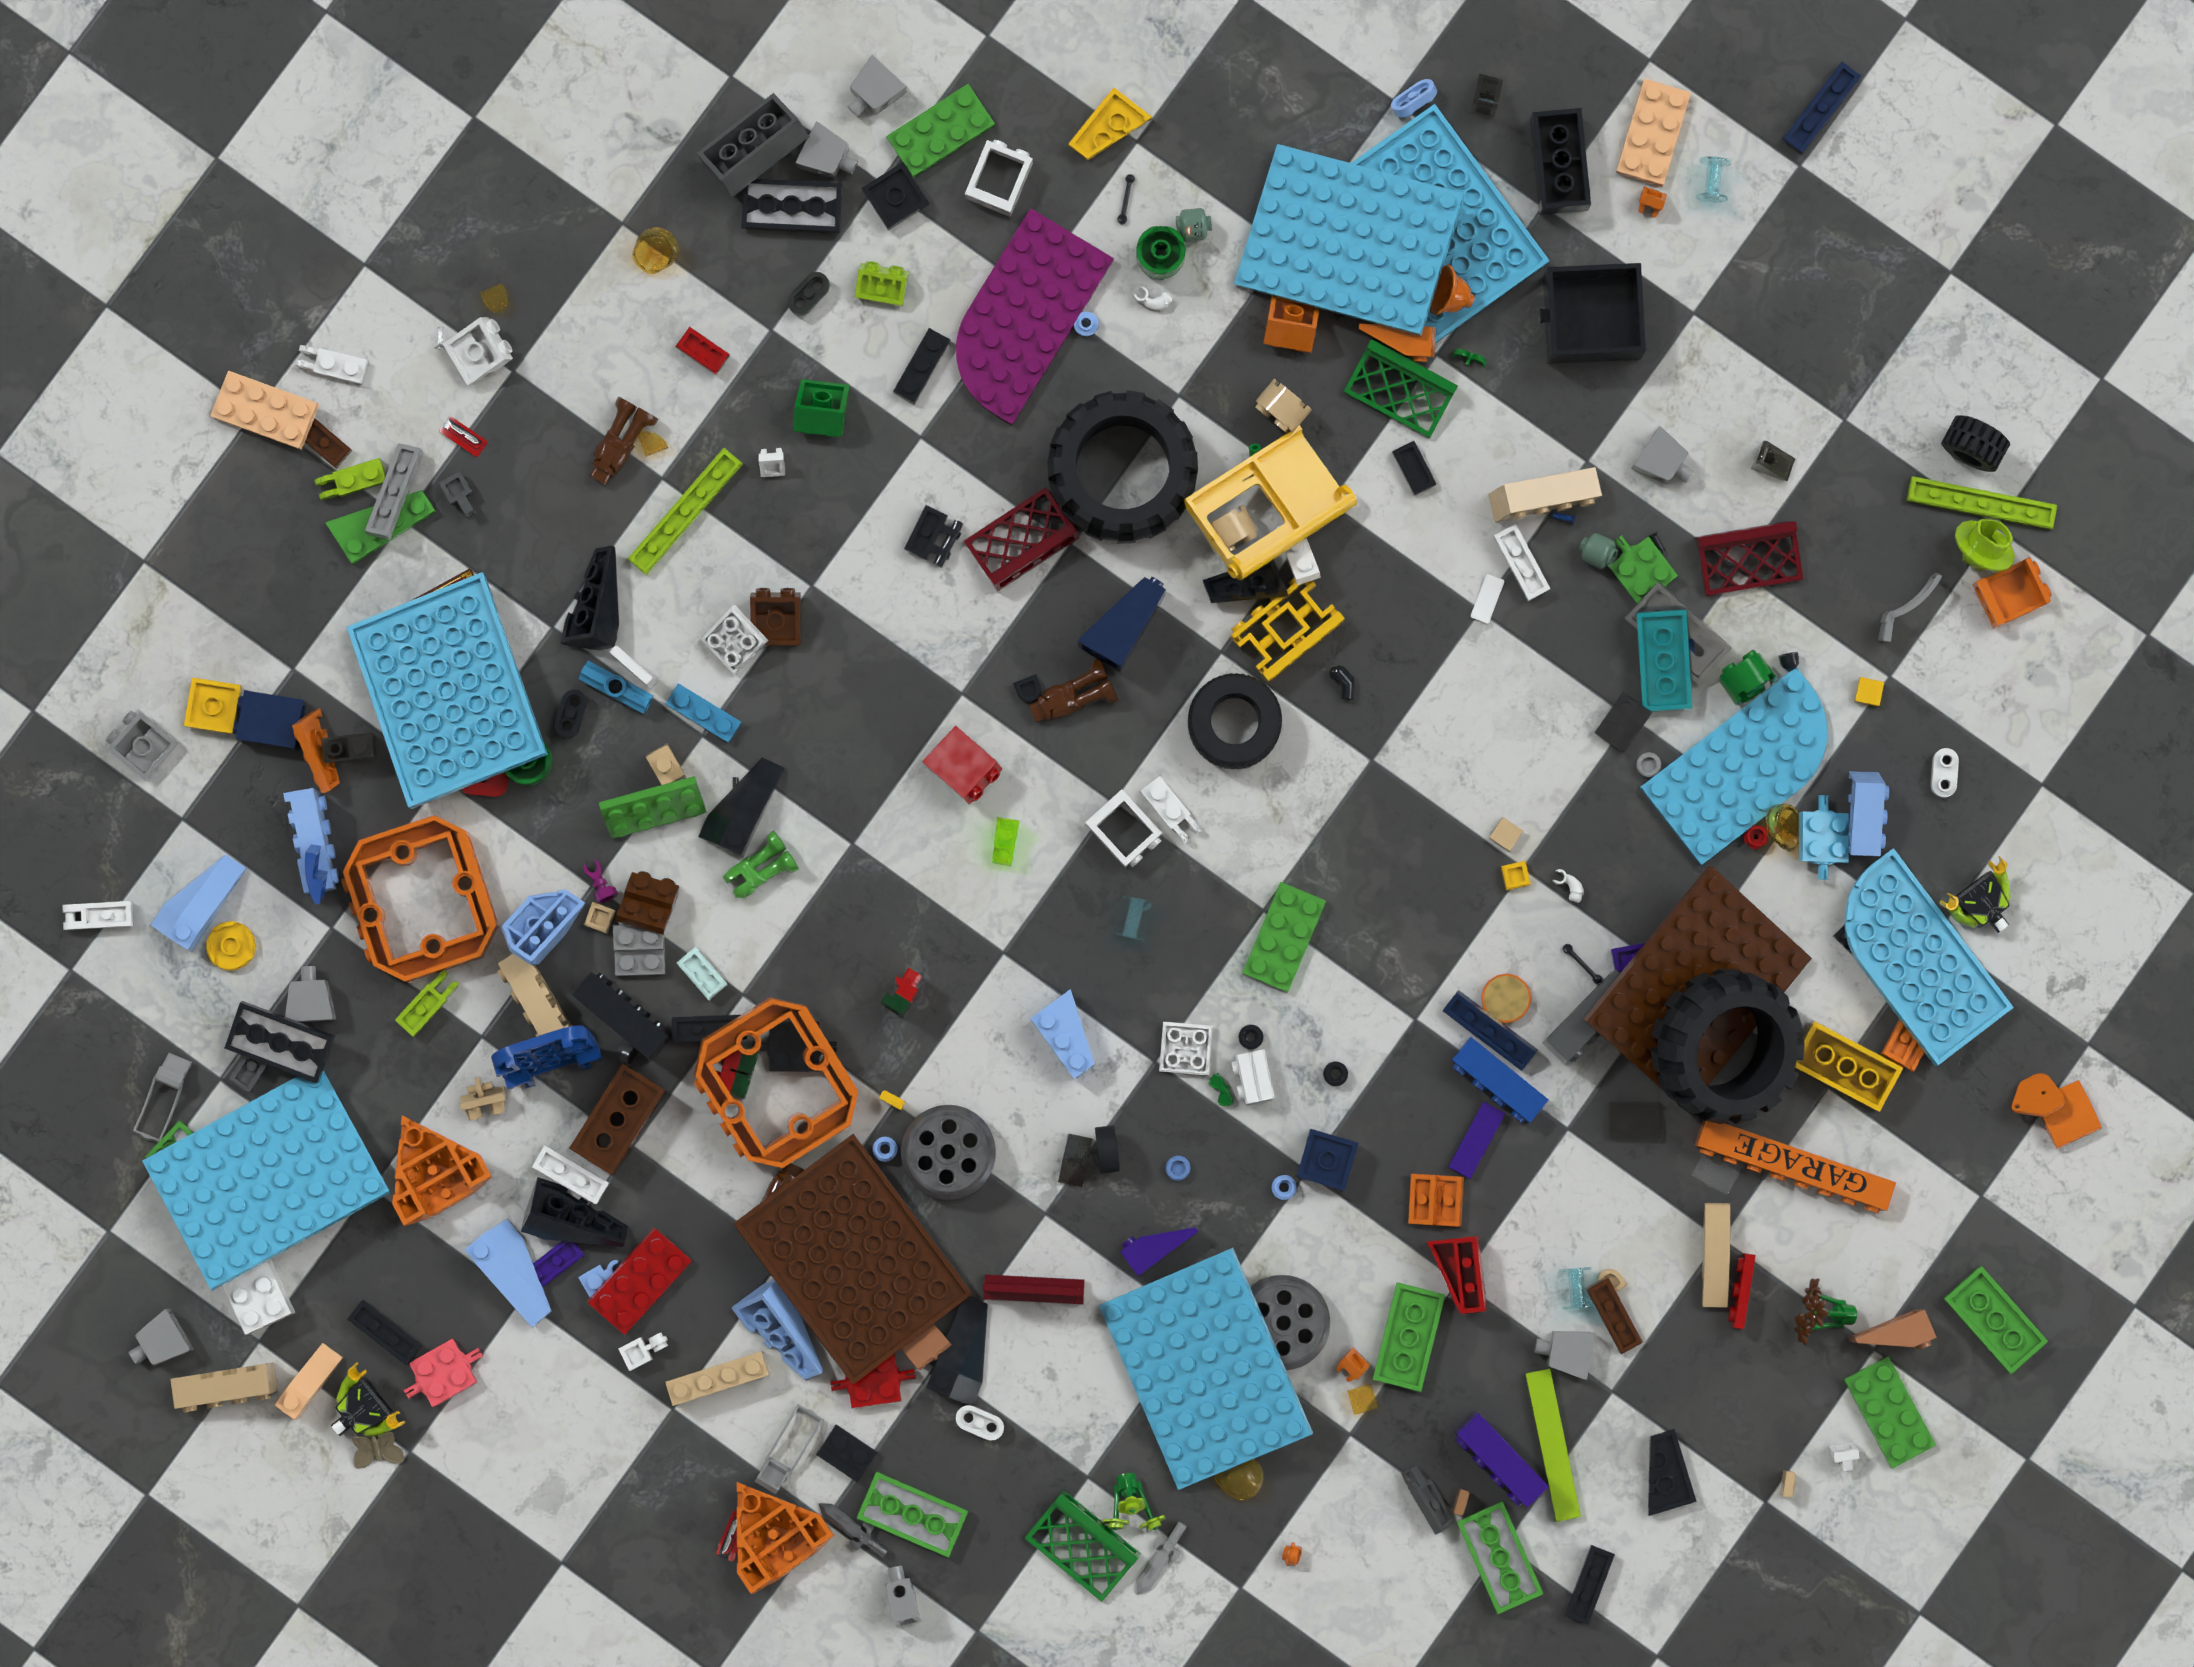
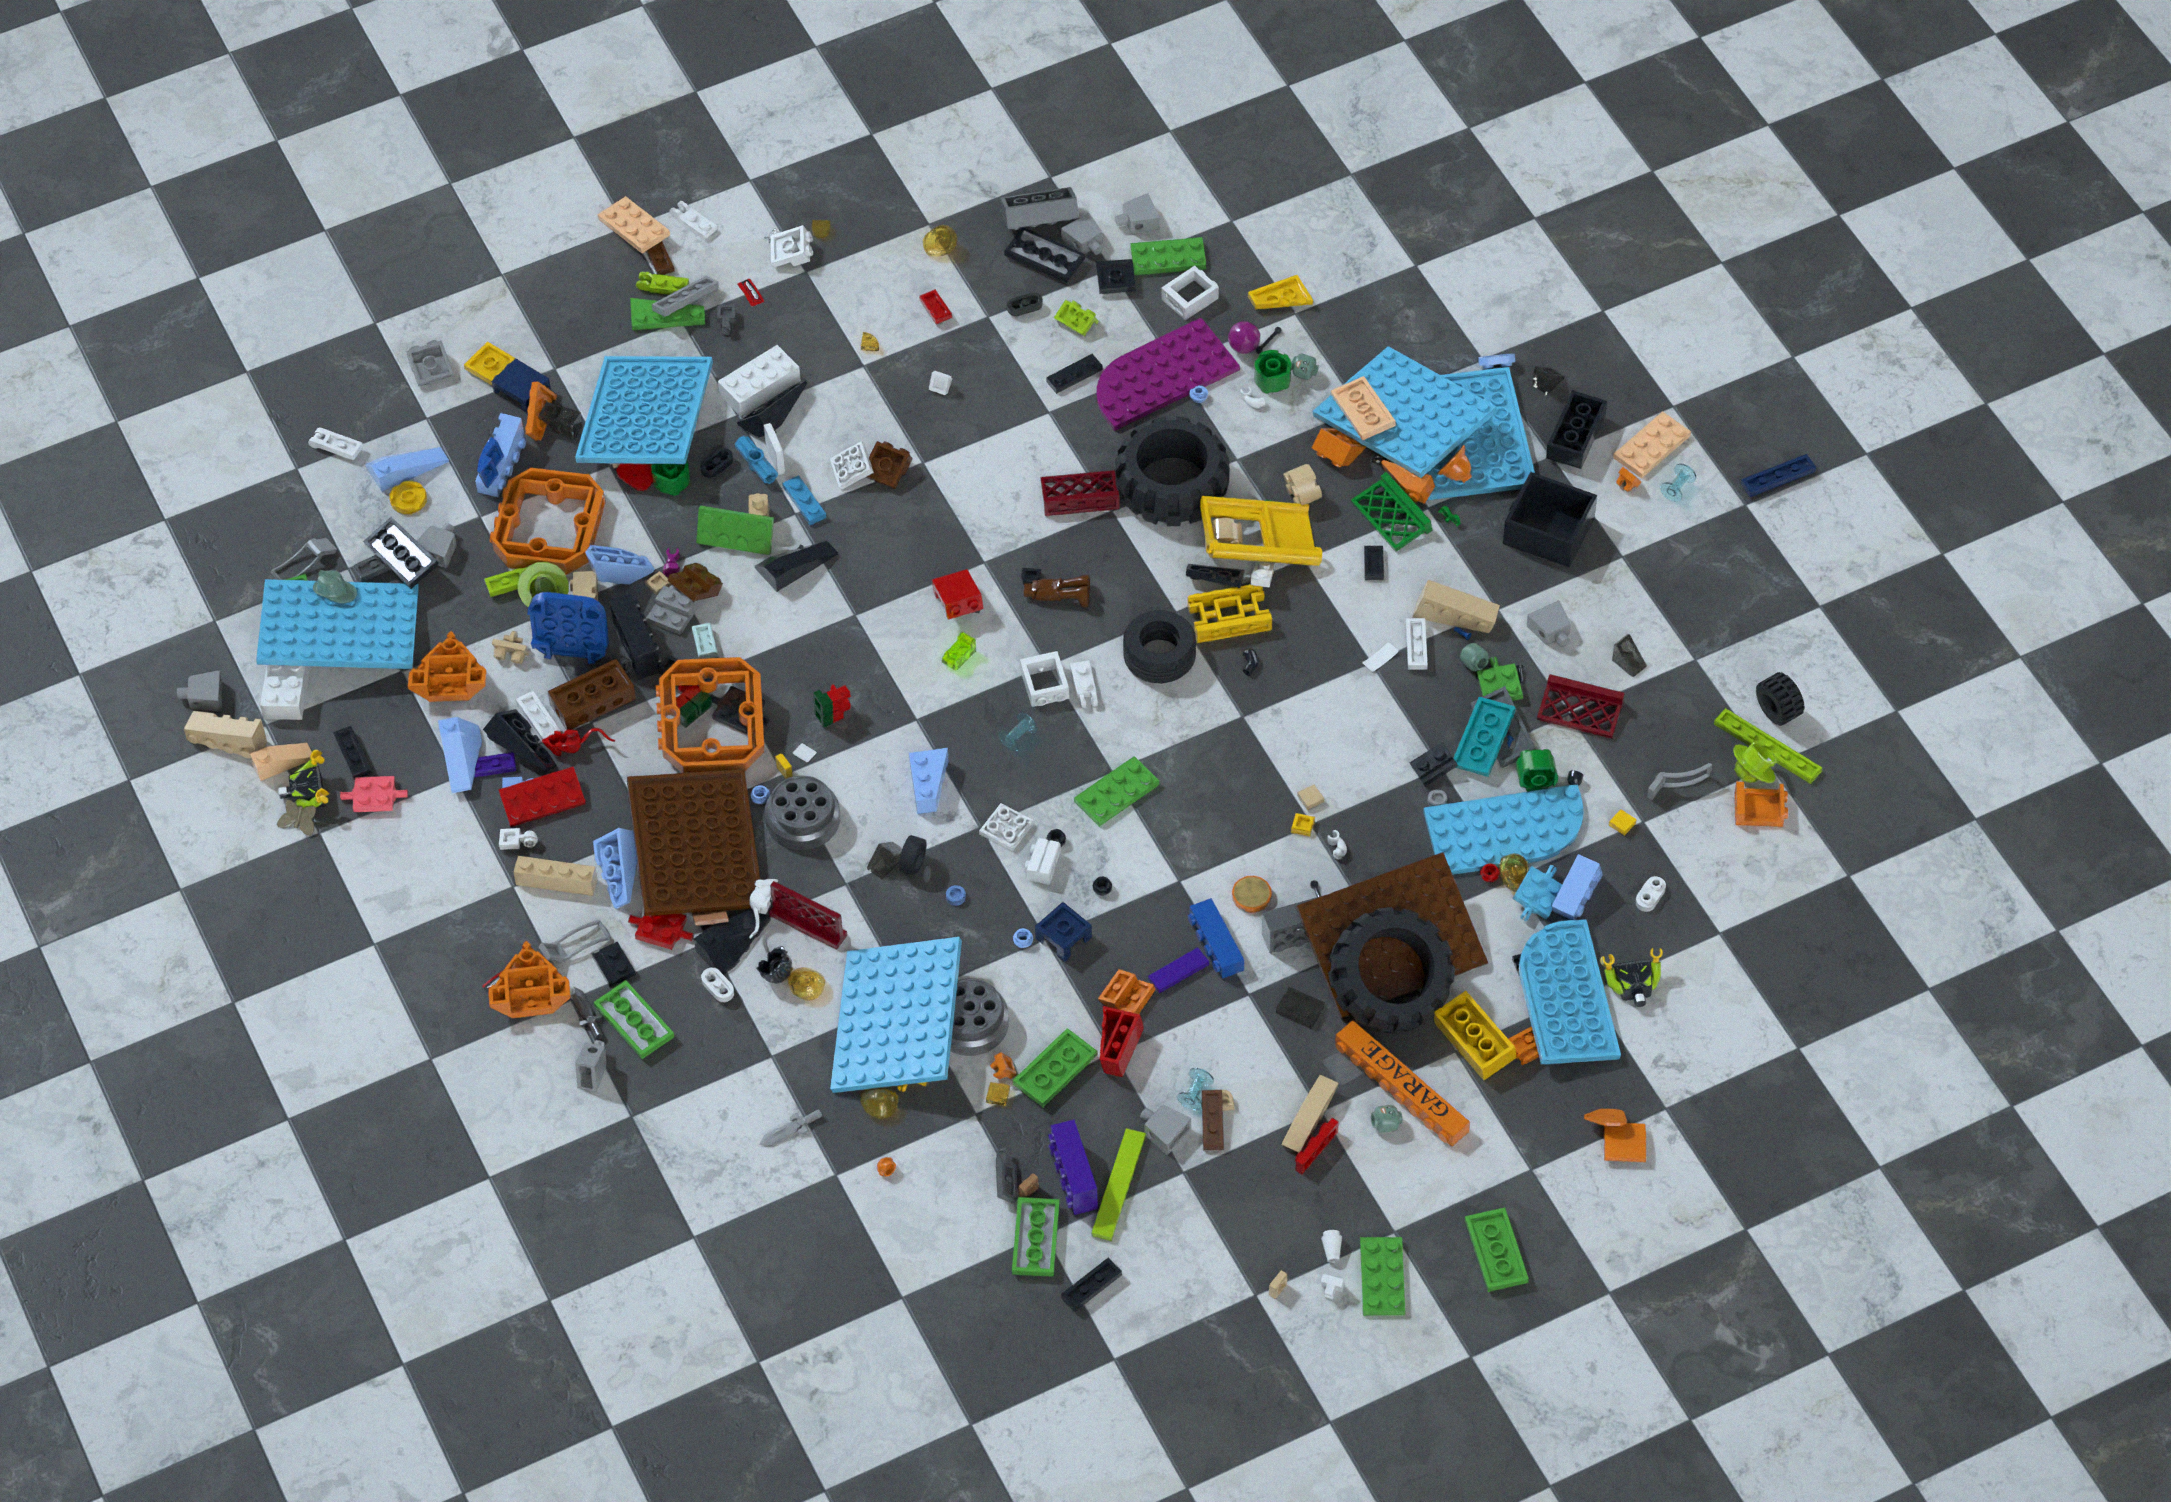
camera: 30 degrees right, 30 degrees down
reddish brown piece [589,396,659,485] -> none
lime tile [627,448,743,576] -> none
bright green piece [722,830,800,899] -> none
green slope [793,379,850,437] -> none
black plate [904,505,963,568] -> none
green fence [1025,1490,1141,1602] -> none
dark blue slope [1078,577,1166,672] -> none
plant [1102,1473,1165,1531] -> none
dark purple slope [1120,1227,1198,1276] -> none
green piece [1208,1073,1234,1106] -> none
dark blue plate [1443,990,1538,1071] -> none
black wing [1648,1429,1697,1516] -> none
plant [1794,1278,1857,1345] -> none
nougat slope [1848,1309,1937,1350] -> none
none -> sand green piece [313,570,357,603]
none -> lime helmet [518,562,569,607]
none -> red animal [542,728,615,756]
none -> white brick [718,345,801,417]
none -> white animal [750,879,778,939]
none -> black hair [756,946,793,984]
none -> clear yellow hat [788,967,825,1001]
none -> white sticker [793,743,817,762]
none -> magenta piece [1228,321,1261,354]
none -> white cone [1321,1230,1342,1263]
none -> light nougat plate [1331,376,1396,440]
none -> sand green head [1371,1105,1403,1133]

